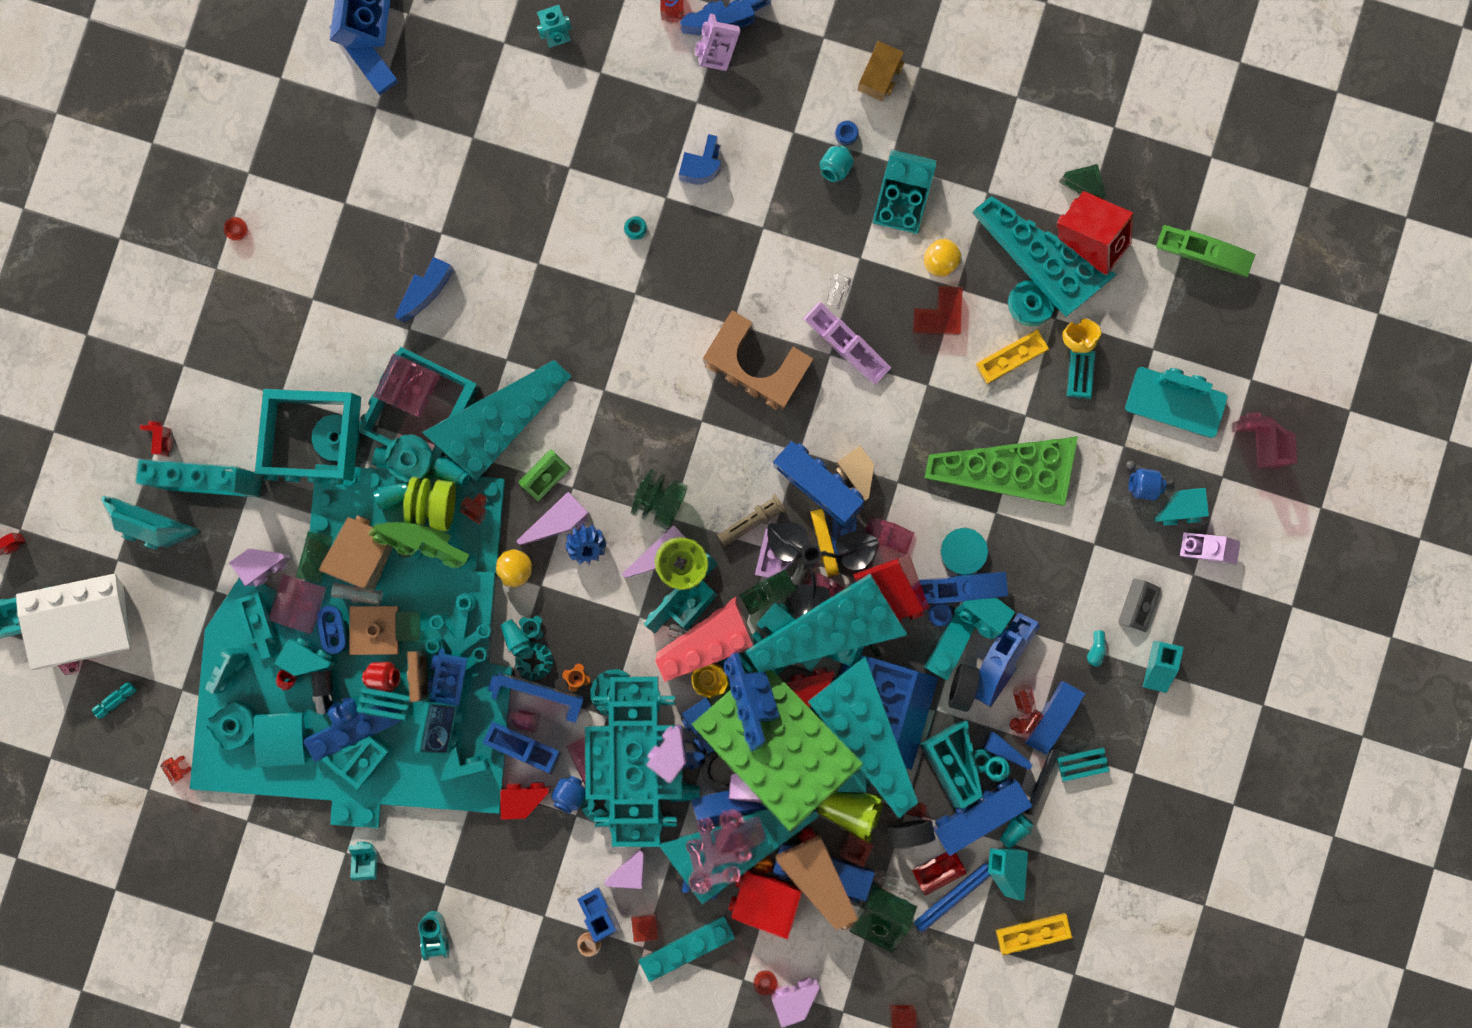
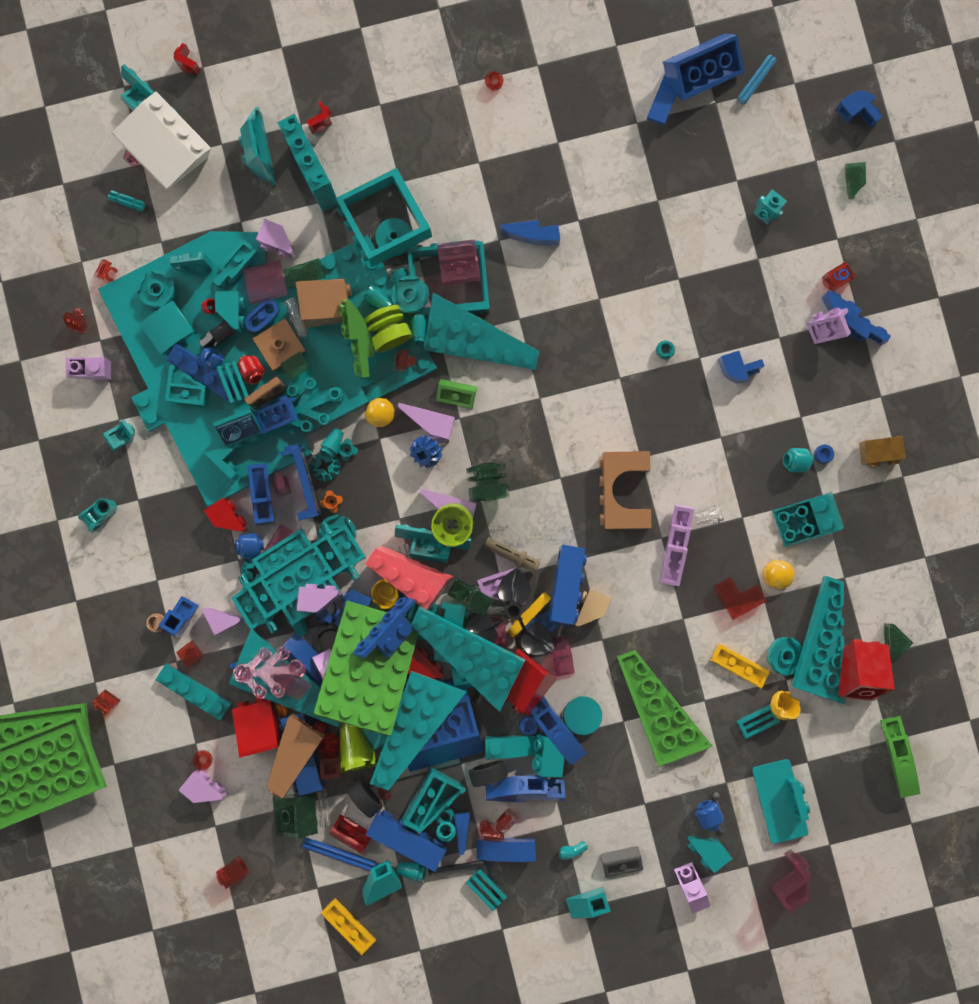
camera: 60 degrees right, 0 degrees up
none -> clear red tile [63,307,88,333]
none -> lavender slope [66,357,111,380]
none -> red gear [317,732,340,757]

